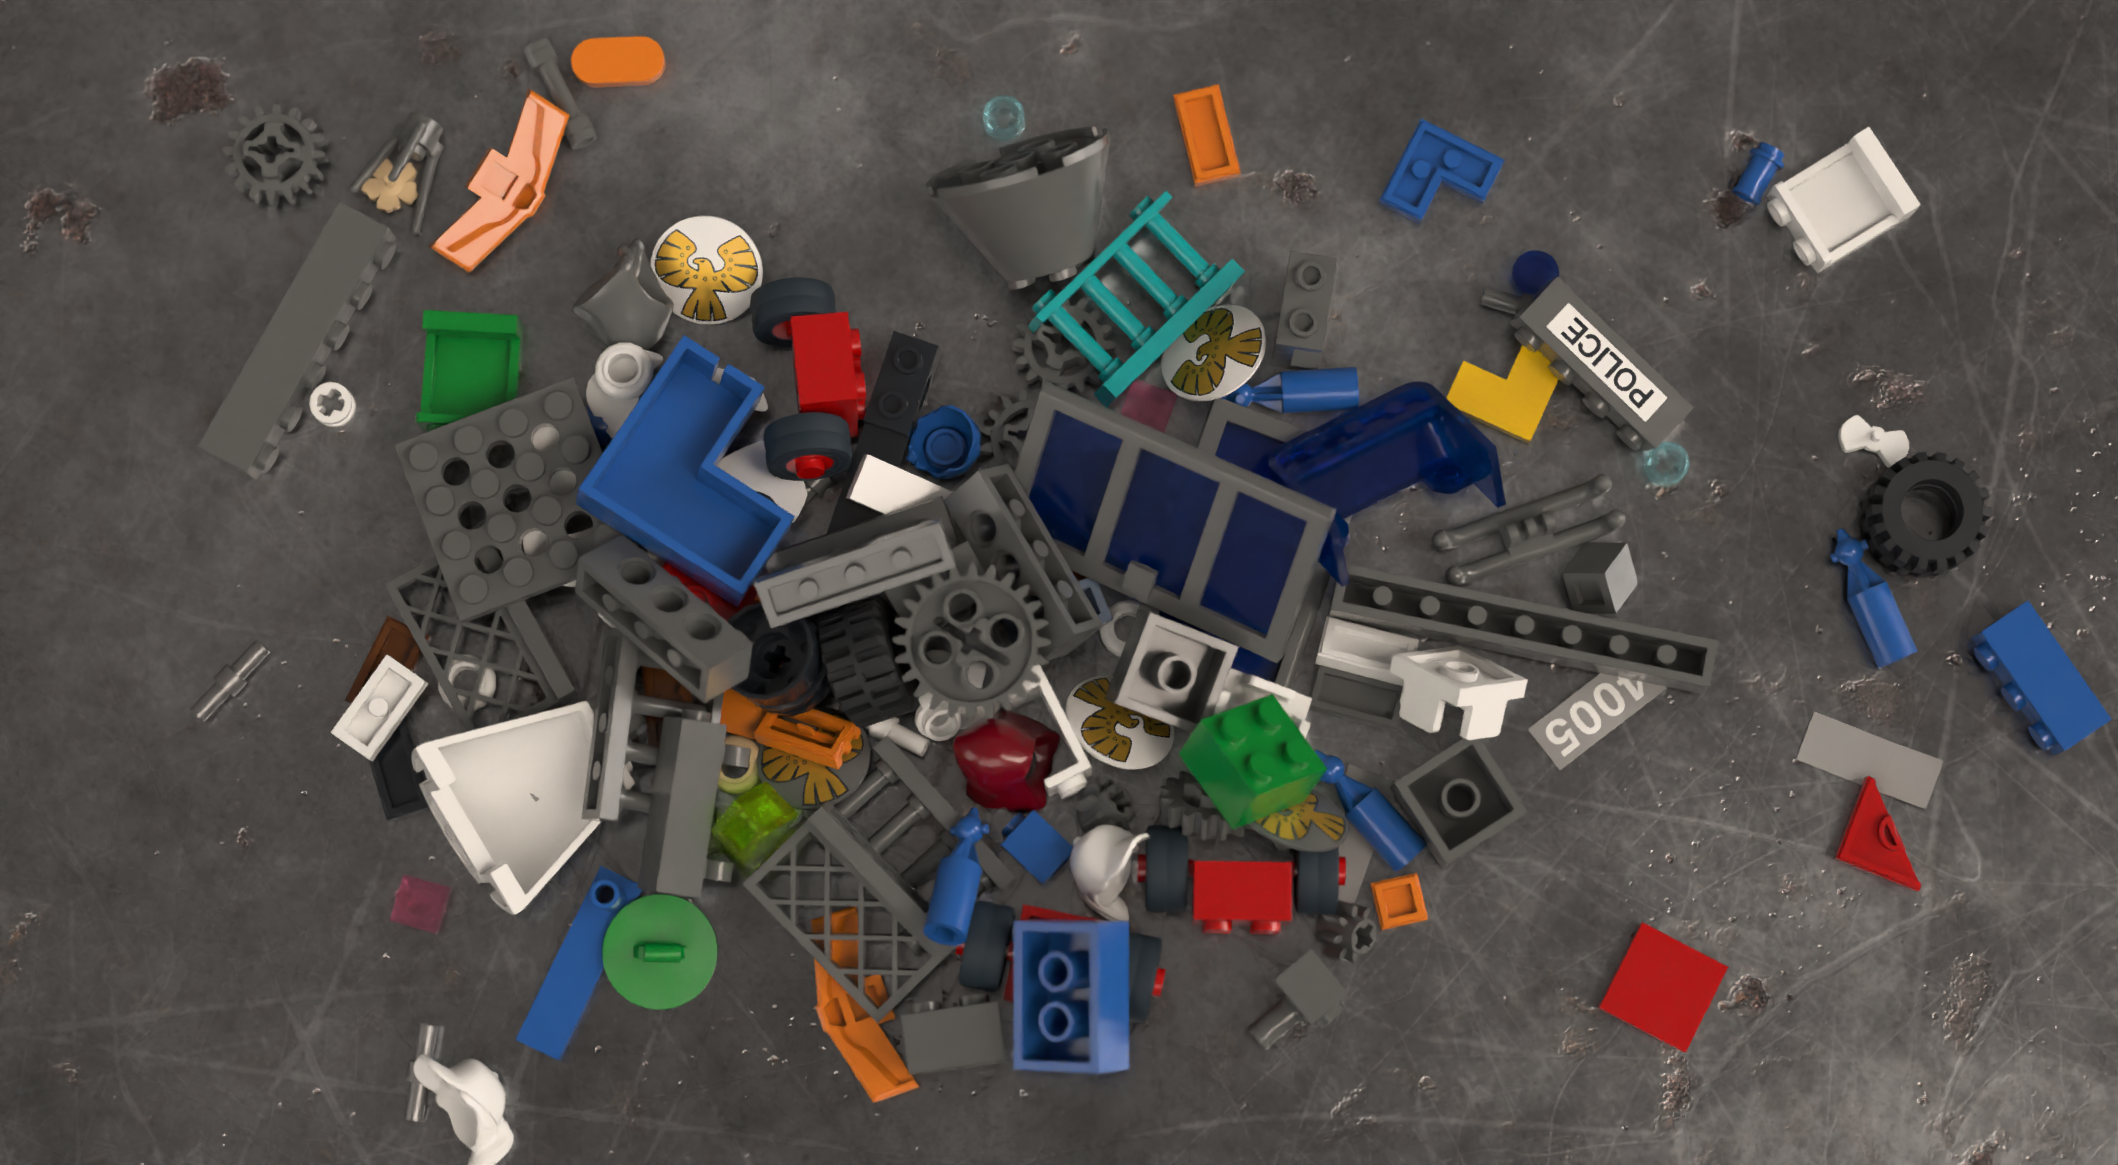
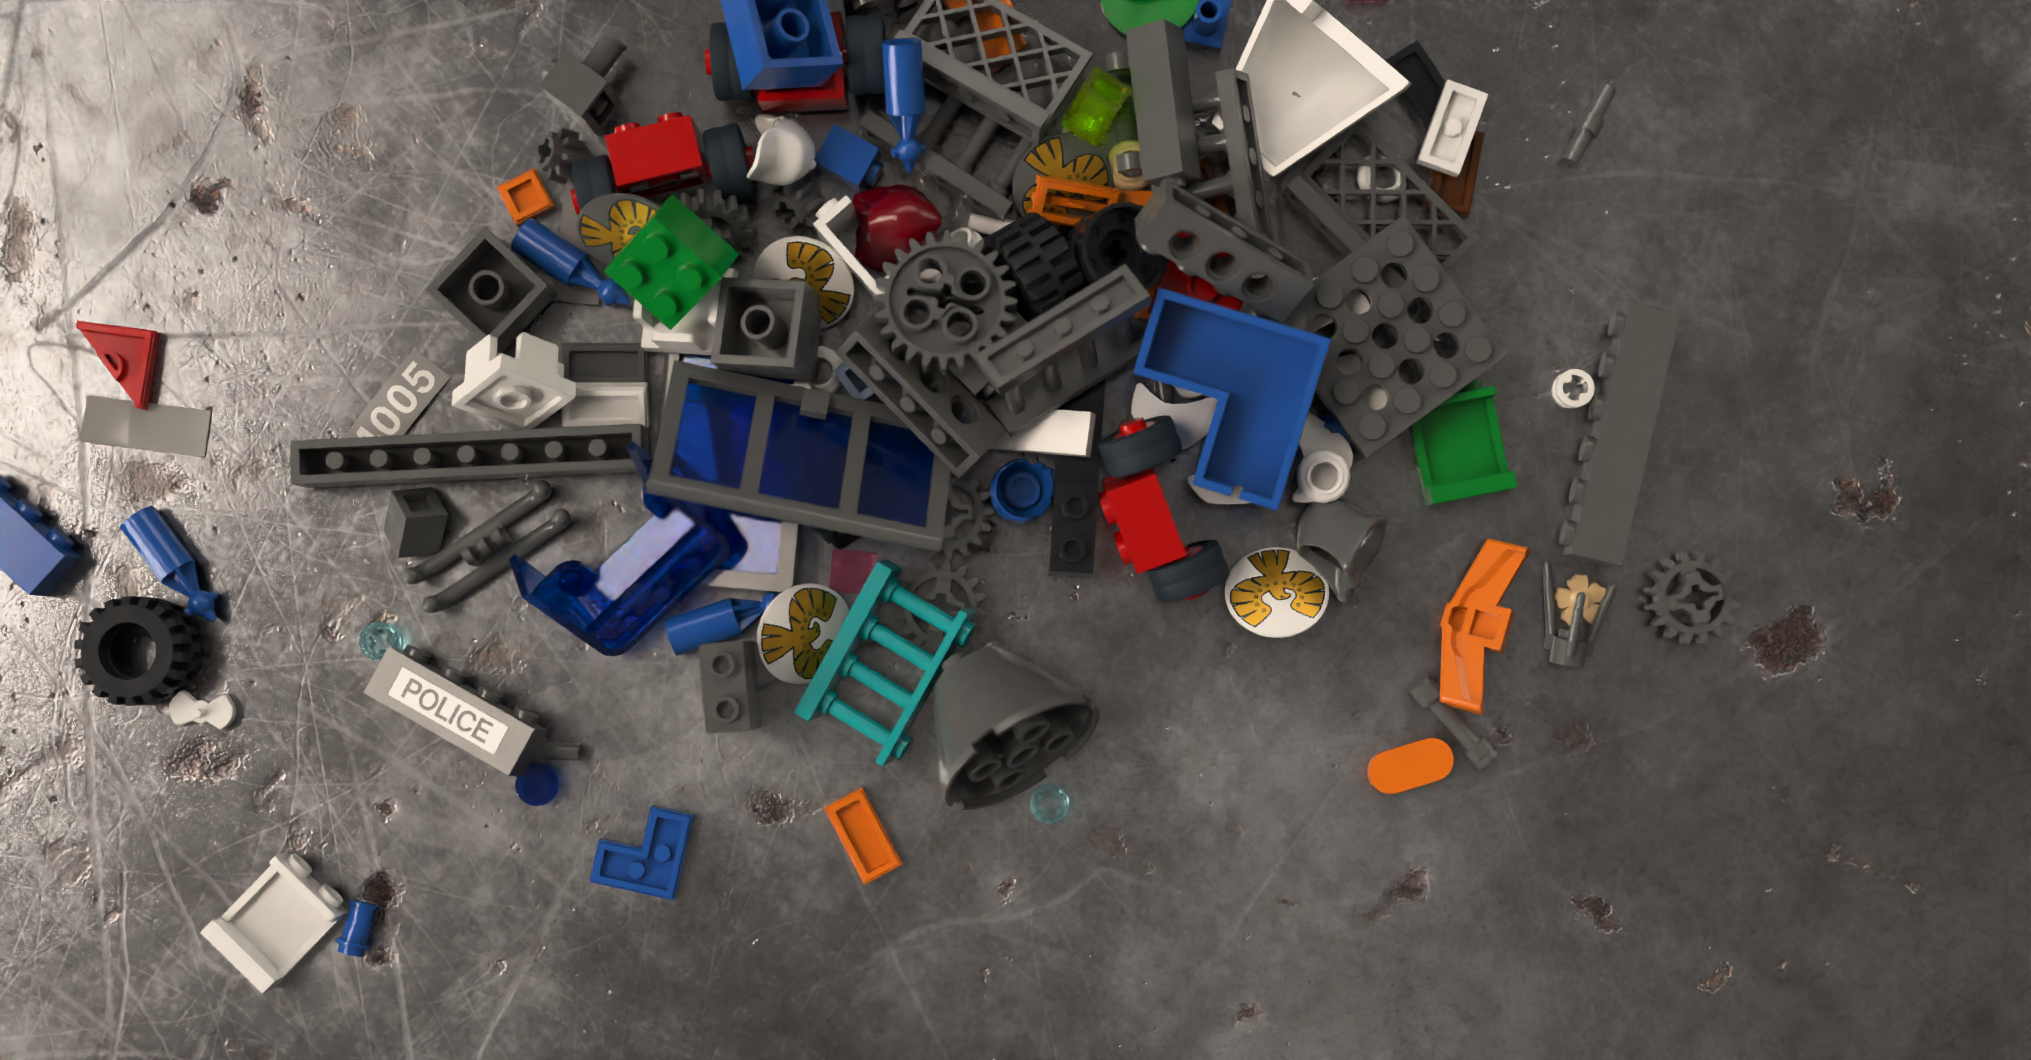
camera: 160 degrees right, 5 degrees up
yellow tile [1443,345,1559,444] -> none
red tile [1597,922,1728,1053] -> none

